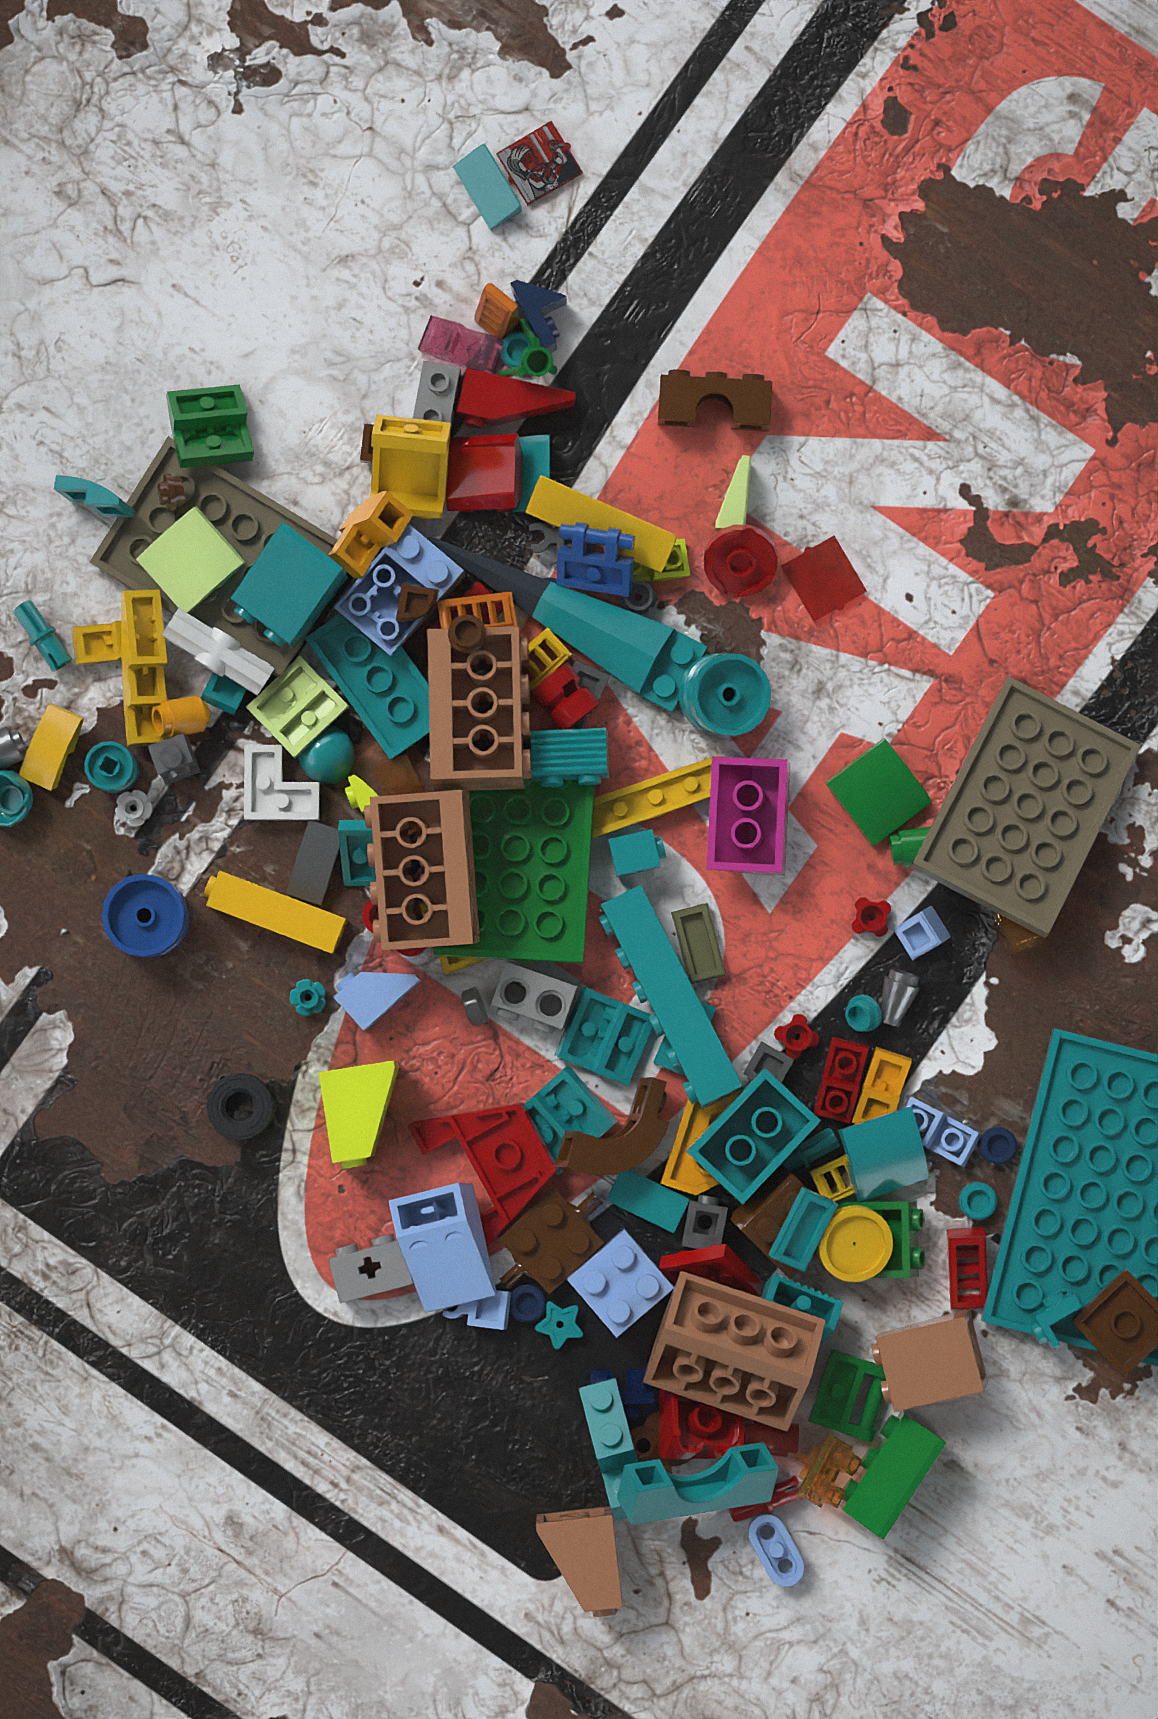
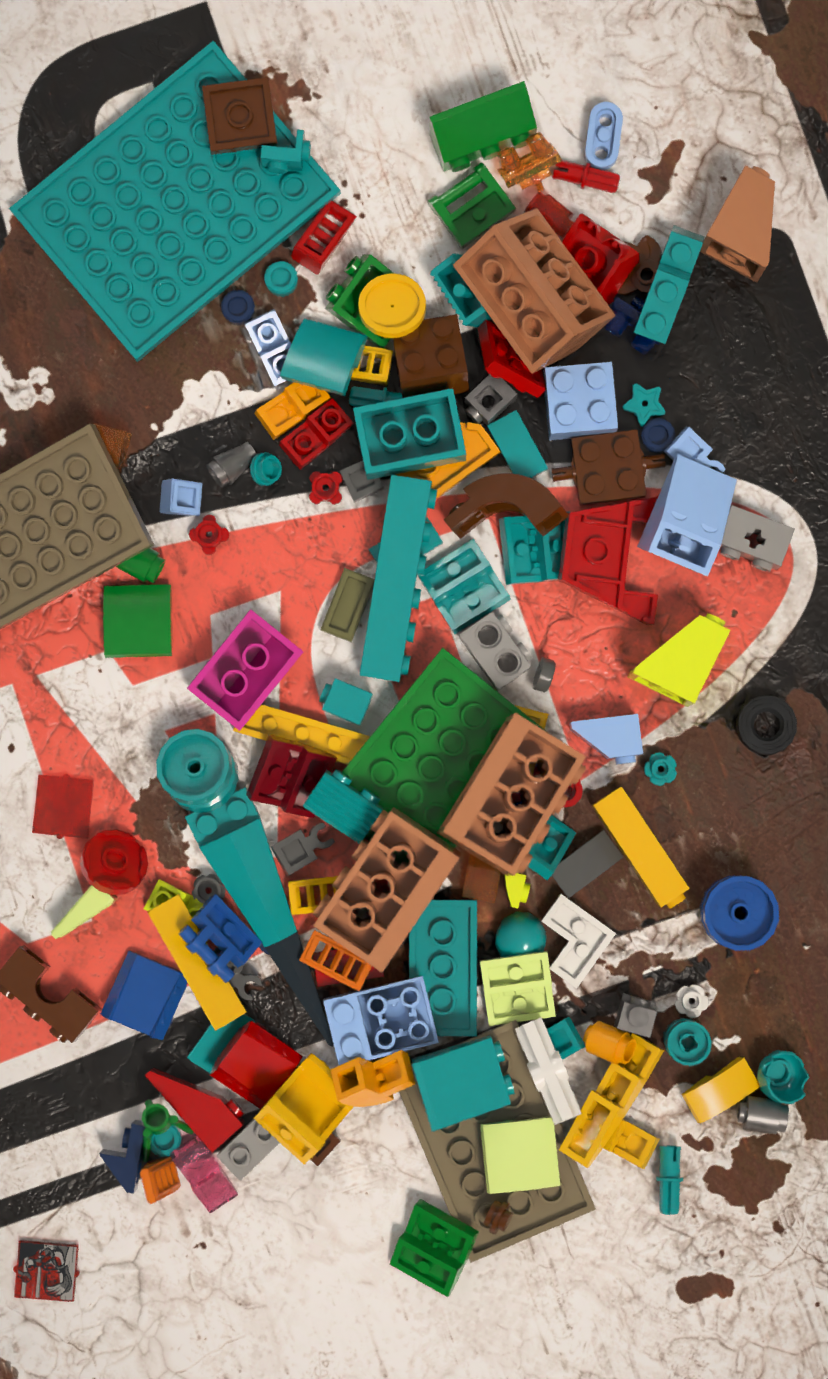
camera: 145 degrees left, 0 degrees up
teal slope [54,475,135,517] -> none
reddish brown tile [396,584,440,623] -> none
reddish brown plate [448,615,486,653] -> none
teal slope [453,143,522,230] -> none
red wheel [530,662,600,730] -> none
teal arch [617,1442,779,1525] -> none
teal tile [768,1187,838,1272] -> none
nougat slope [872,1309,988,1412] -> none
none -> blue slope [100,951,188,1040]
none -> dark red slope [246,735,337,818]

